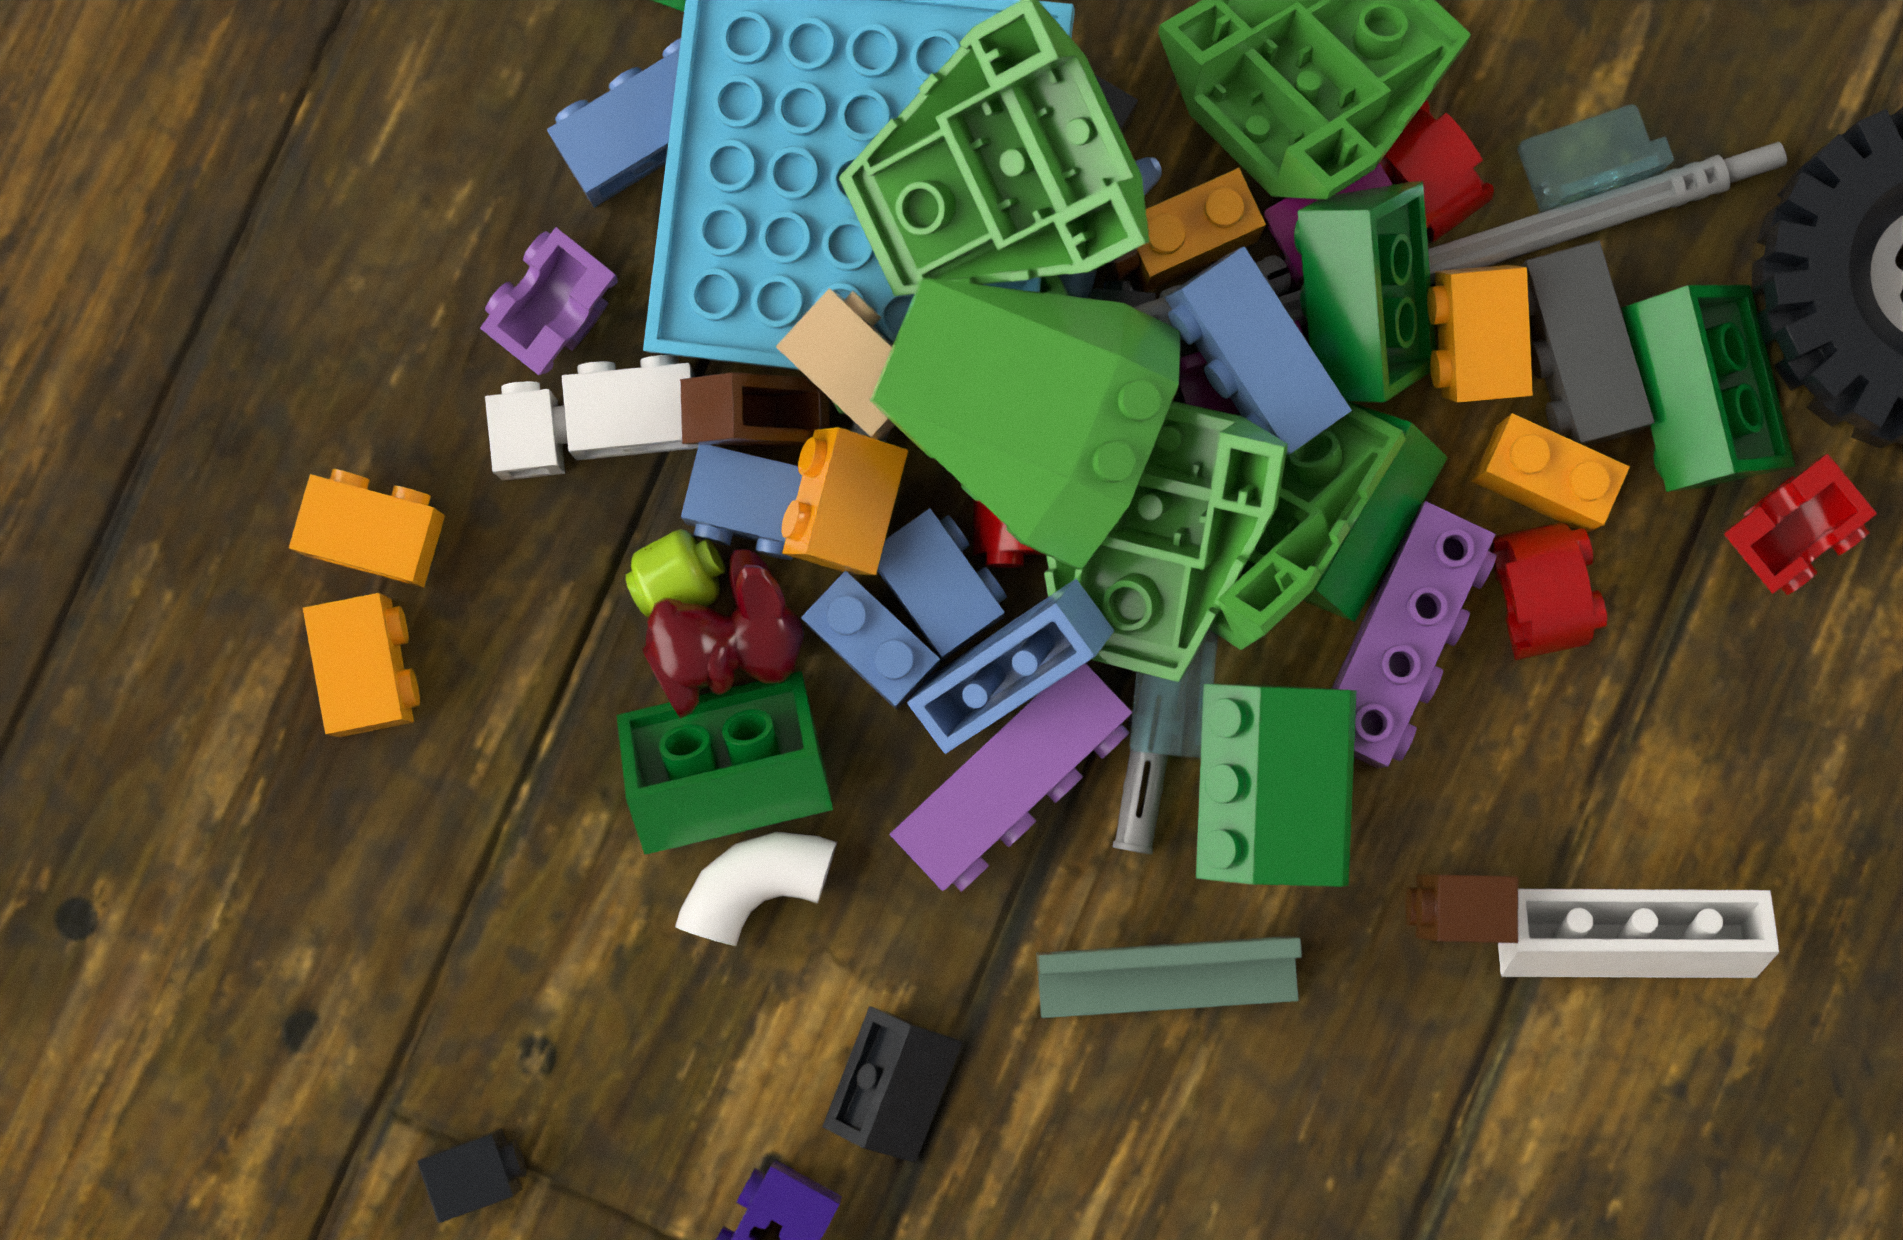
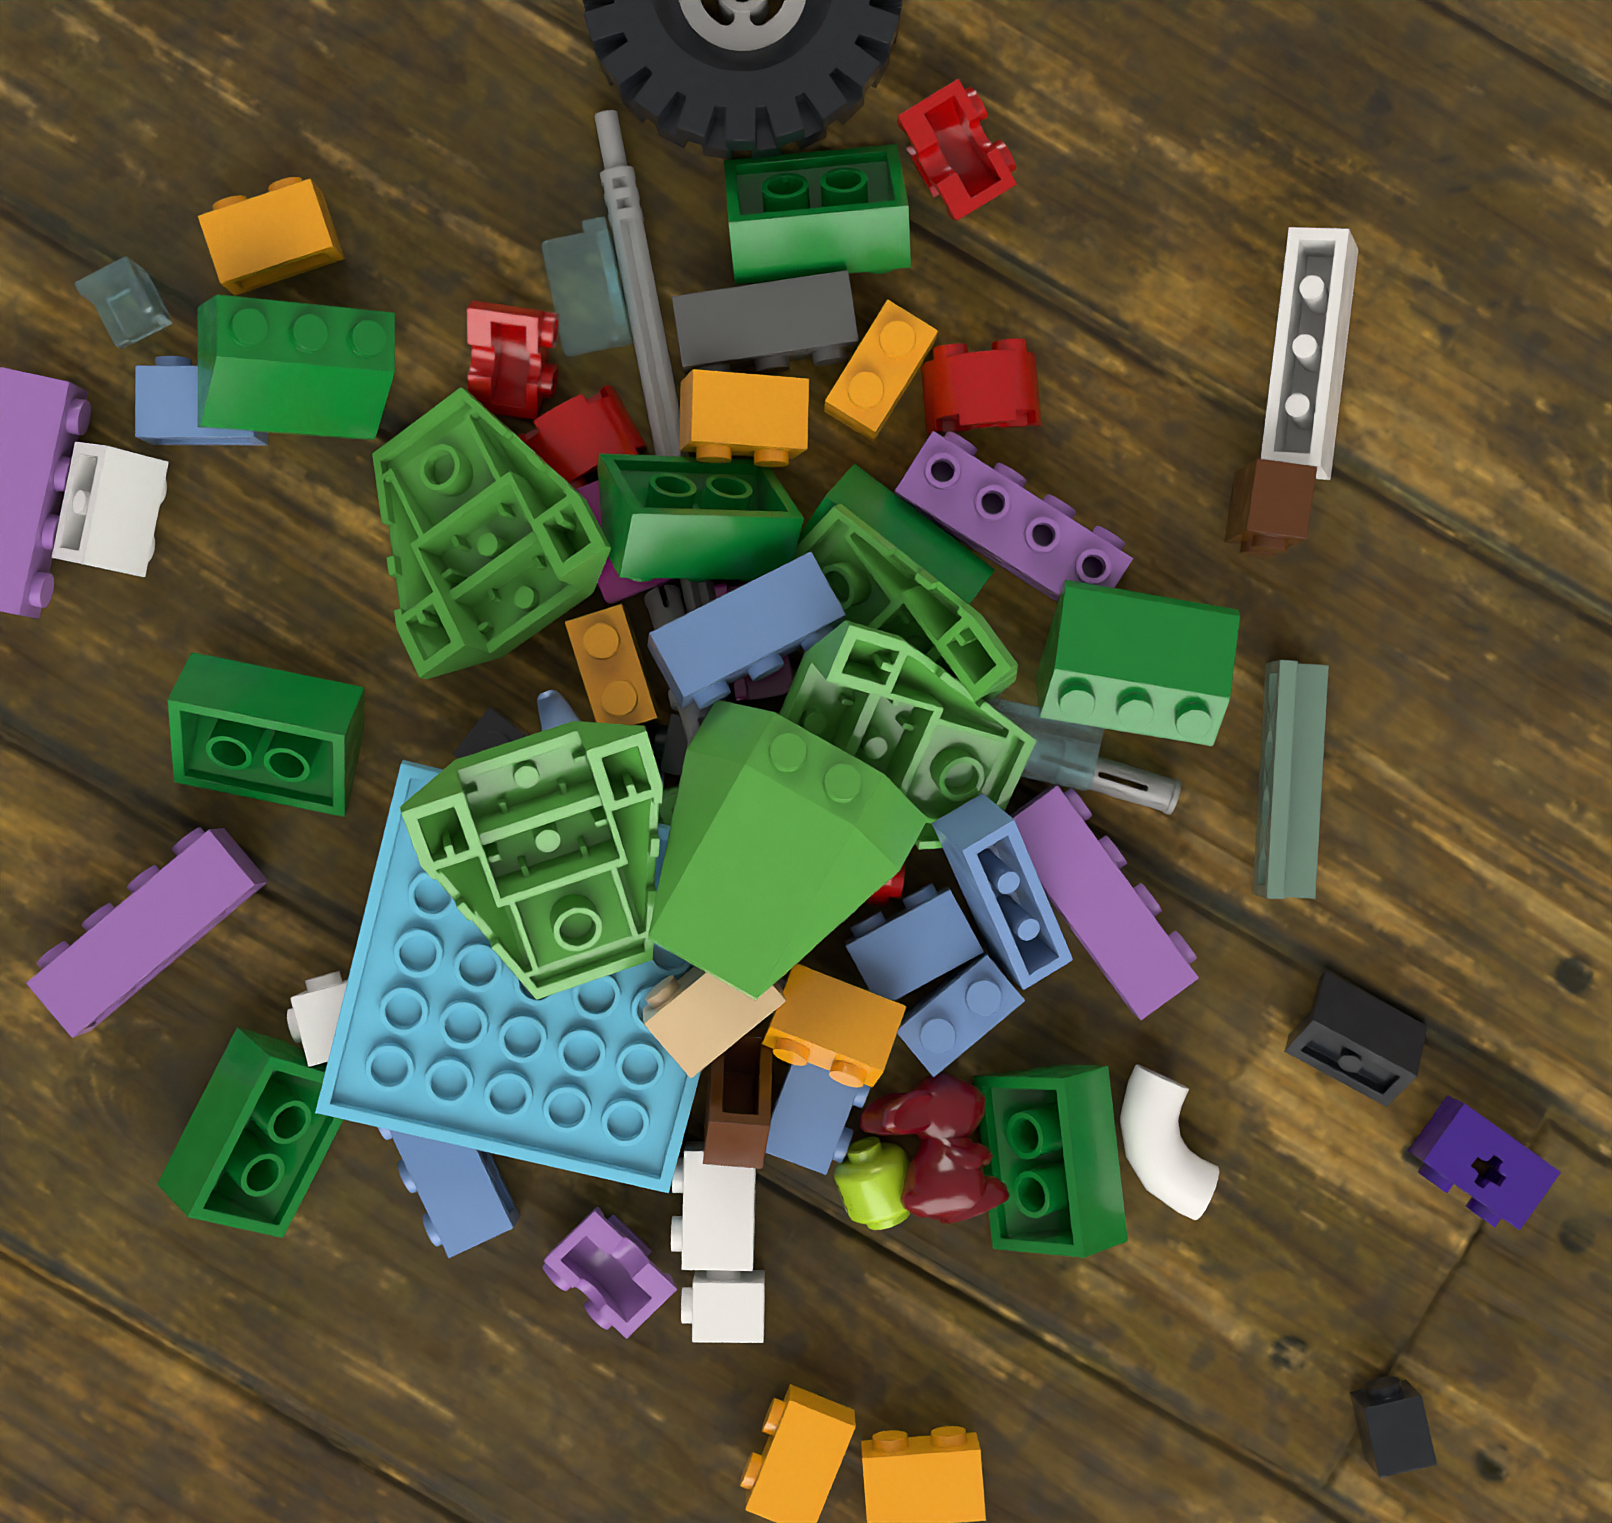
camera: 80 degrees left, 5 degrees up
none -> red cylinder [467,300,559,420]

